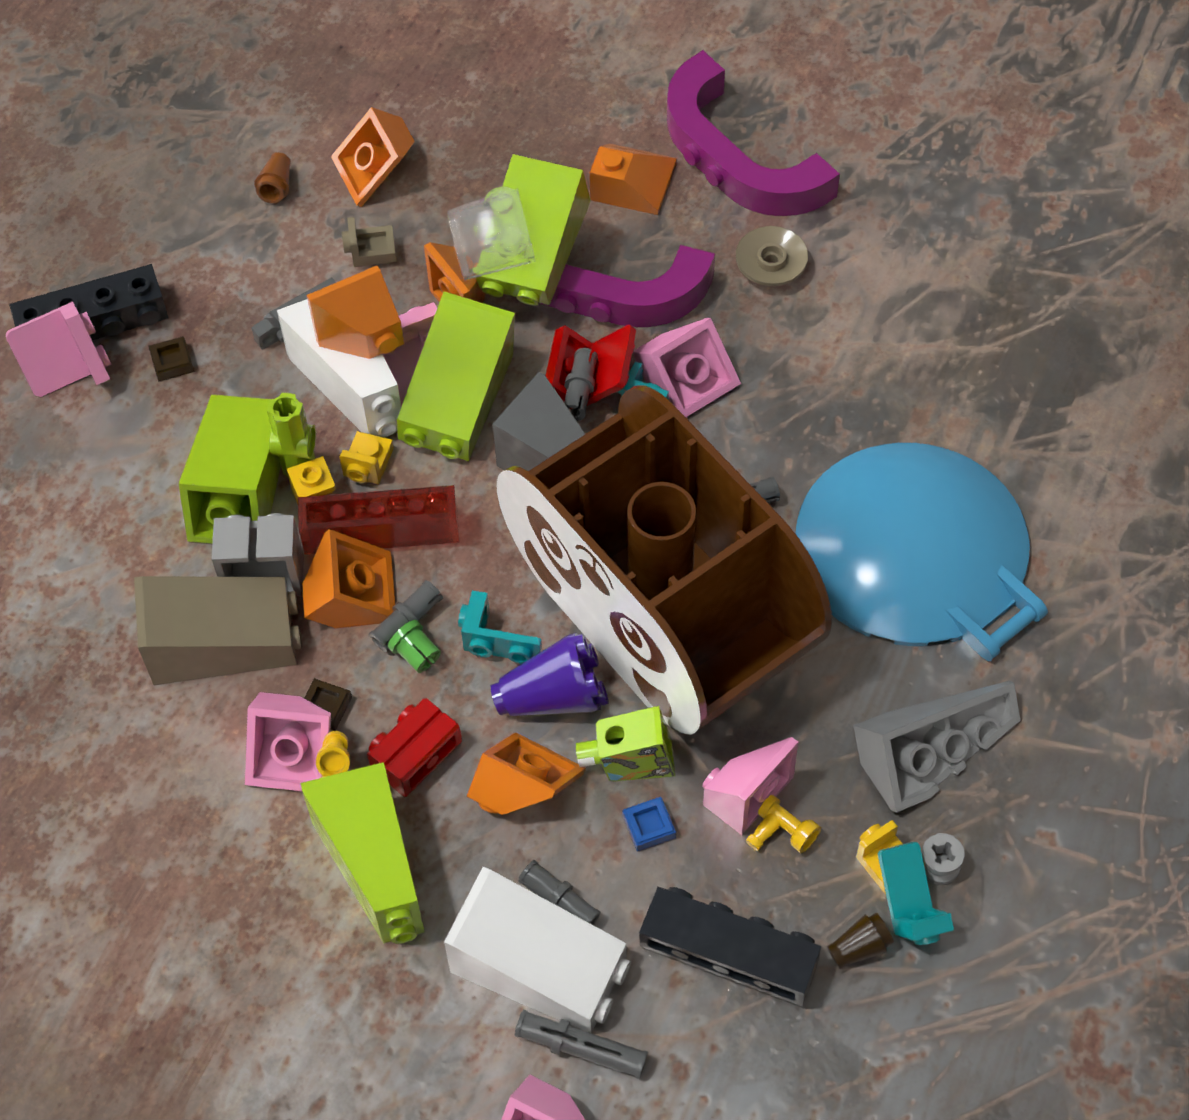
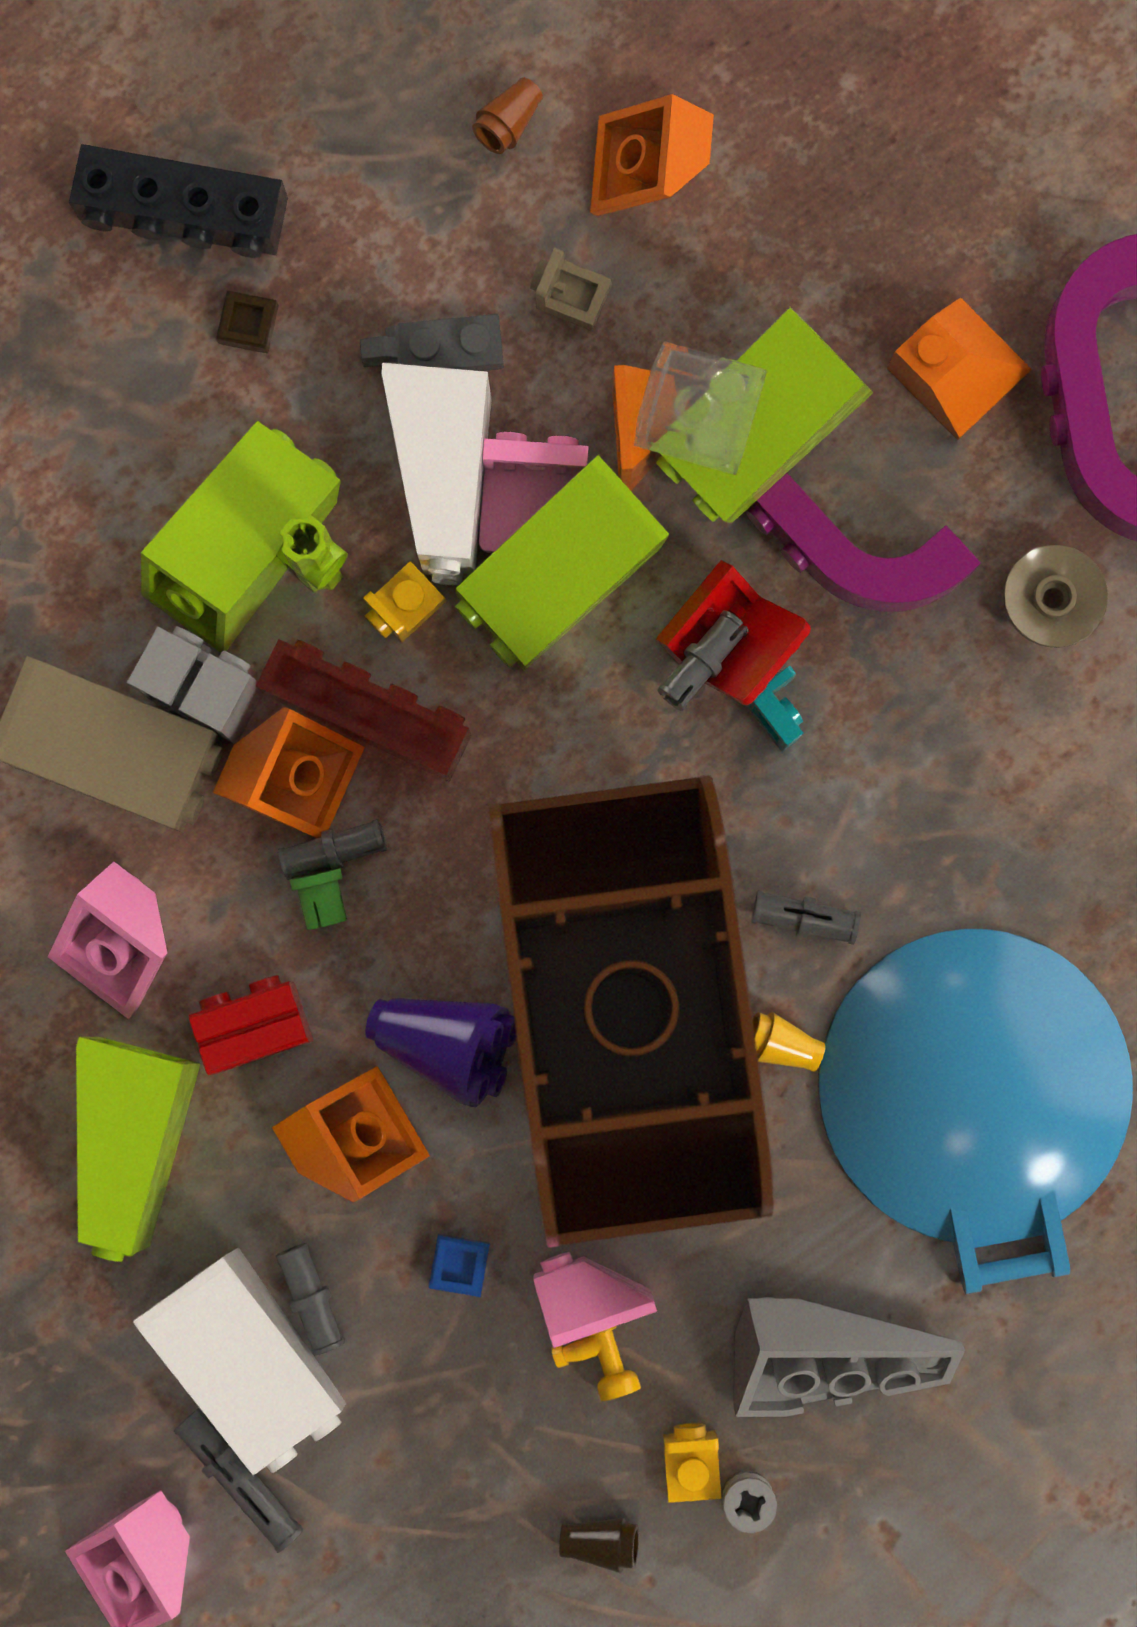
camera: 30 degrees right, 25 degrees up
bright pink bracket [6,302,112,397] -> none
yellow bracket [287,456,336,505] -> none
dark brown tile [304,678,352,731] -> none
orange slope [306,265,404,359] -> none
yellow piece [316,731,350,778] -> none
teal bracket [458,590,542,664] -> none
dark grey slope [492,372,585,471] -> none
lime torso [576,706,676,781] -> none
bright pink slope [632,318,741,417] -> none
black brick [639,886,822,1006] -> none
teal bracket [878,842,954,945] -> none

